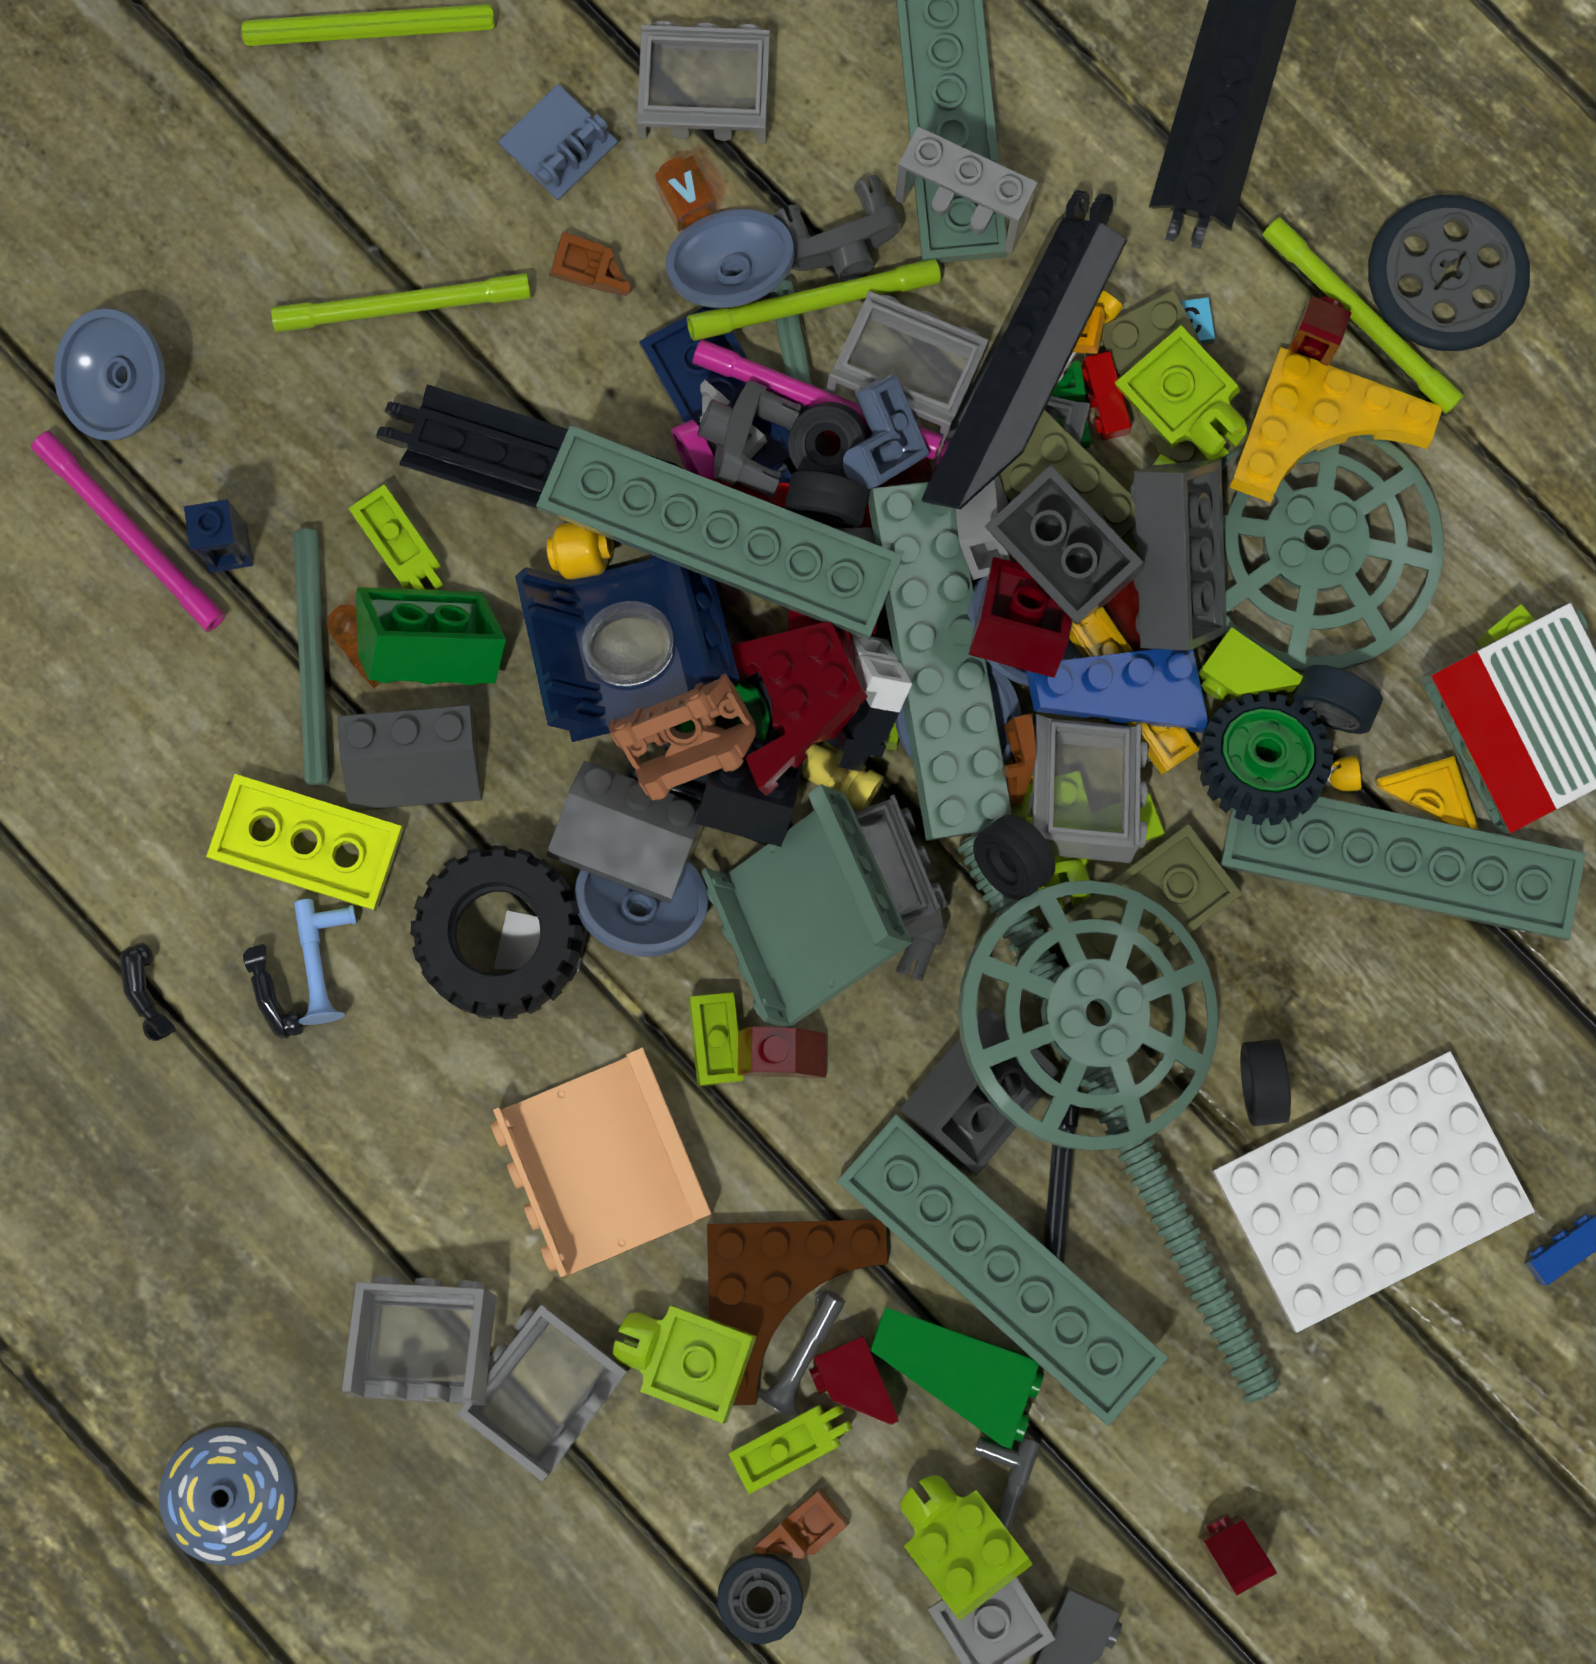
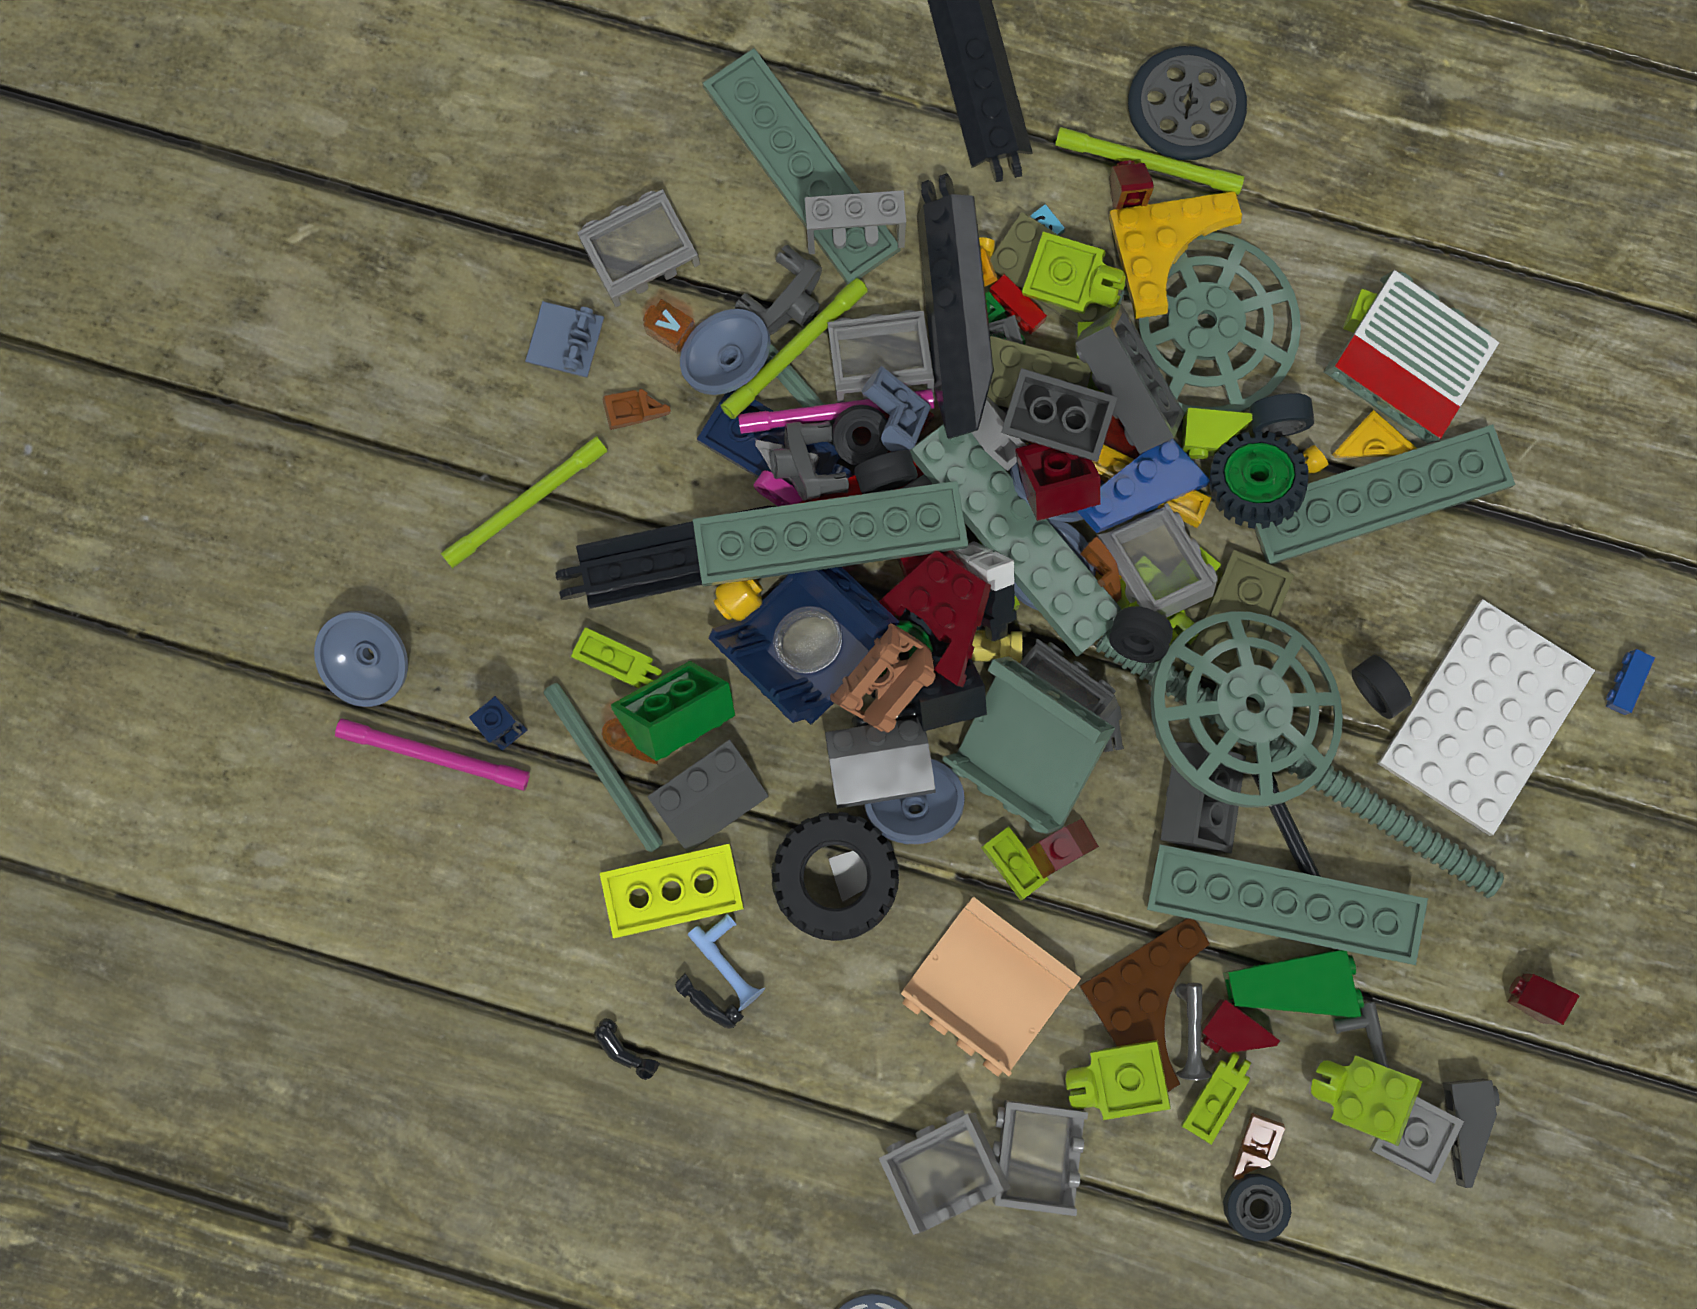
camera: 30 degrees left, 0 degrees up
lime axle [241,4,495,46] -> none

